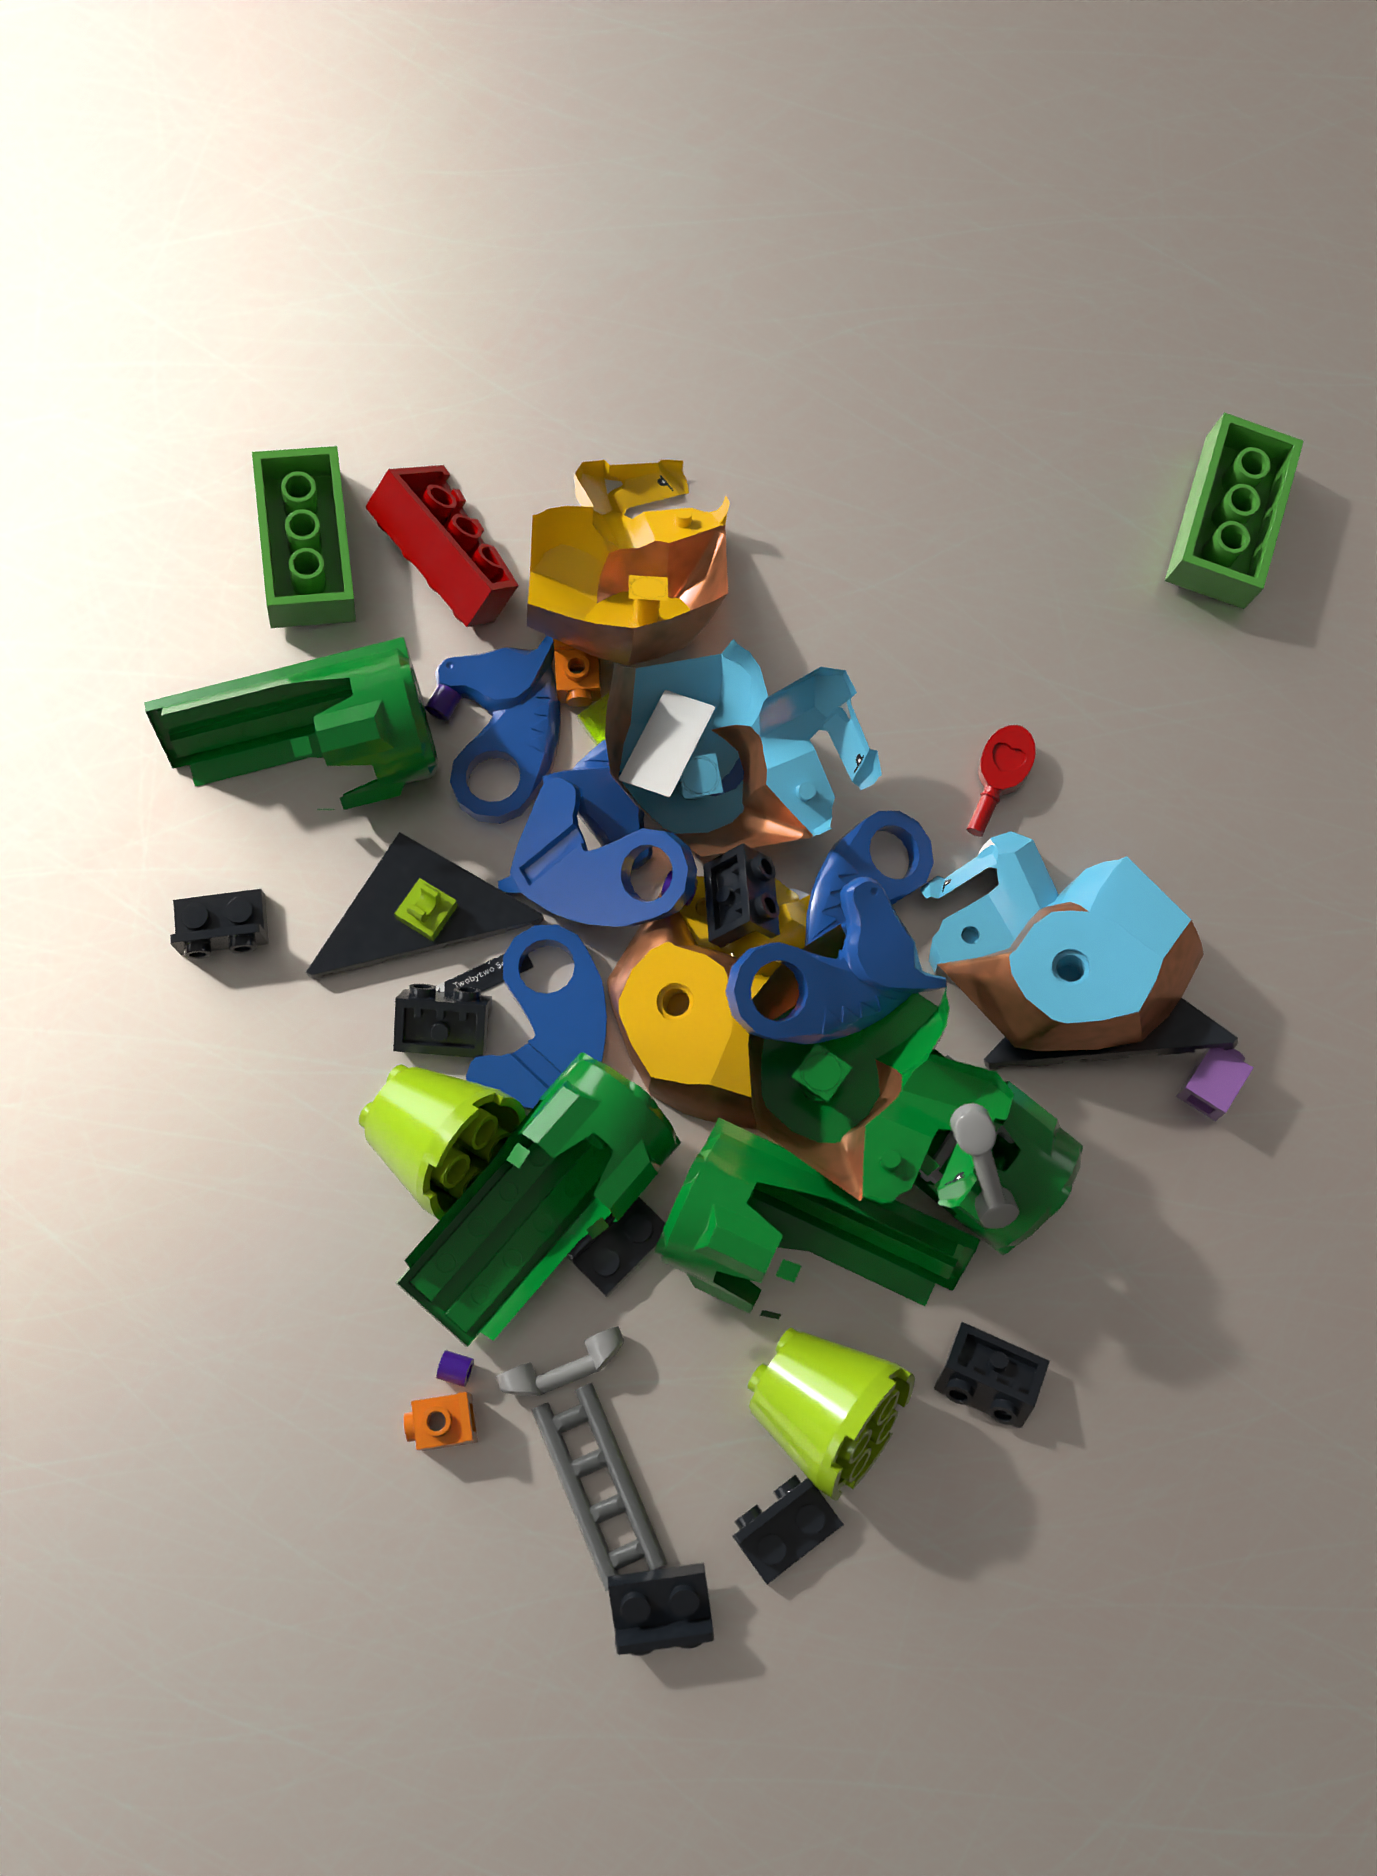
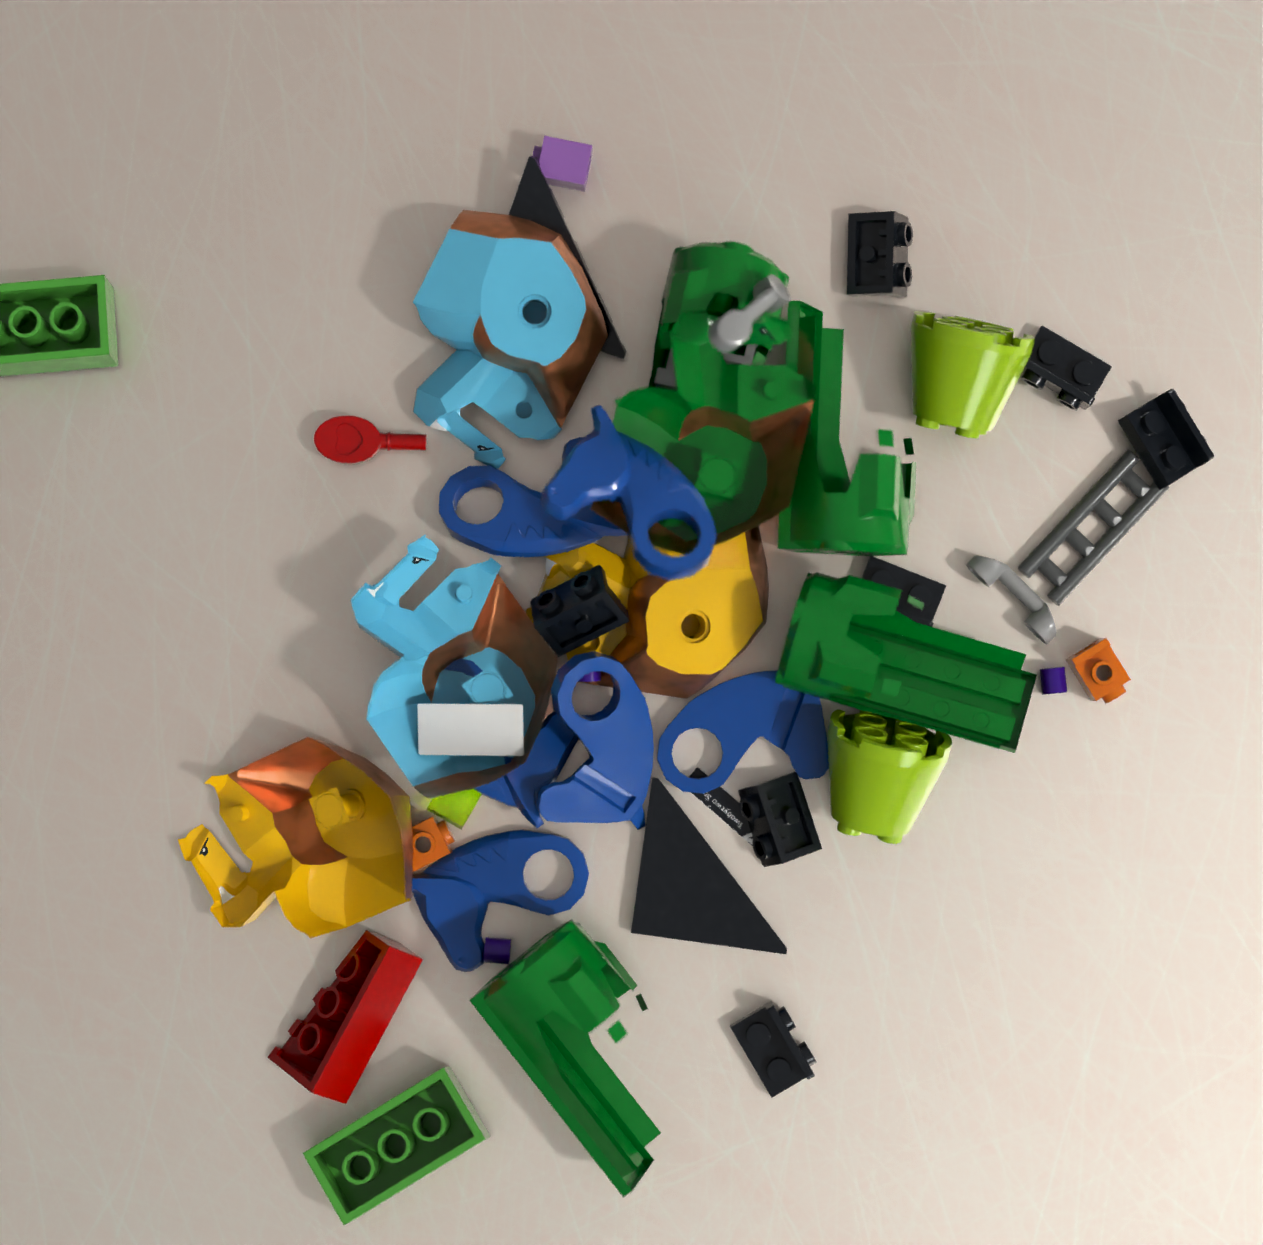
camera: 120 degrees left, 15 degrees up
lime tile [394,878,458,942] -> none

